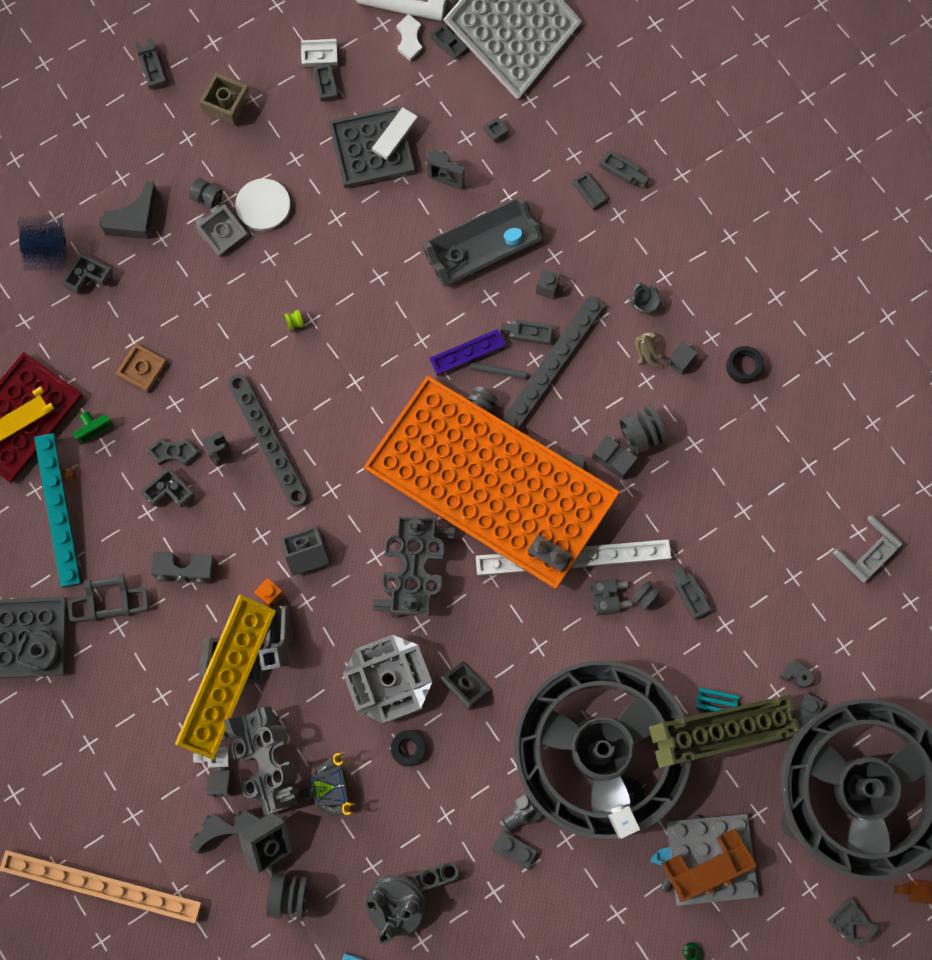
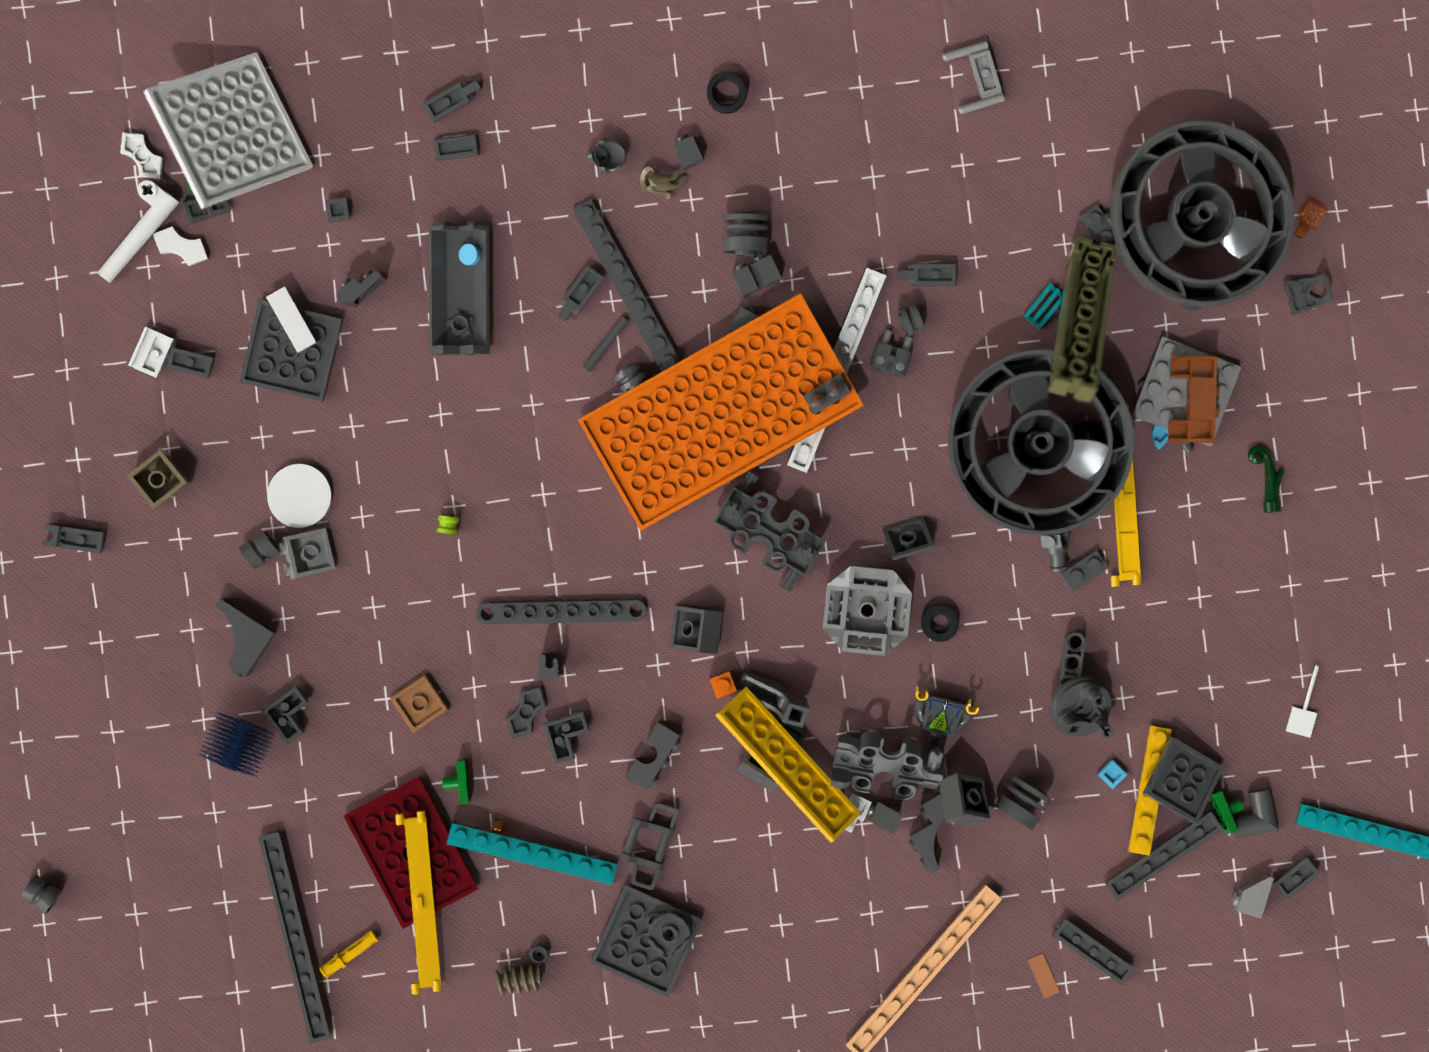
camera: 60 degrees left, 15 degrees up
dark purple plate [429,329,506,376] -> none
dark grey brick [536,269,560,299] -> none
white brick [608,804,640,839] -> none
dark grey leg [779,659,813,688] -> none
none -> yellow piece [1111,404,1141,587]

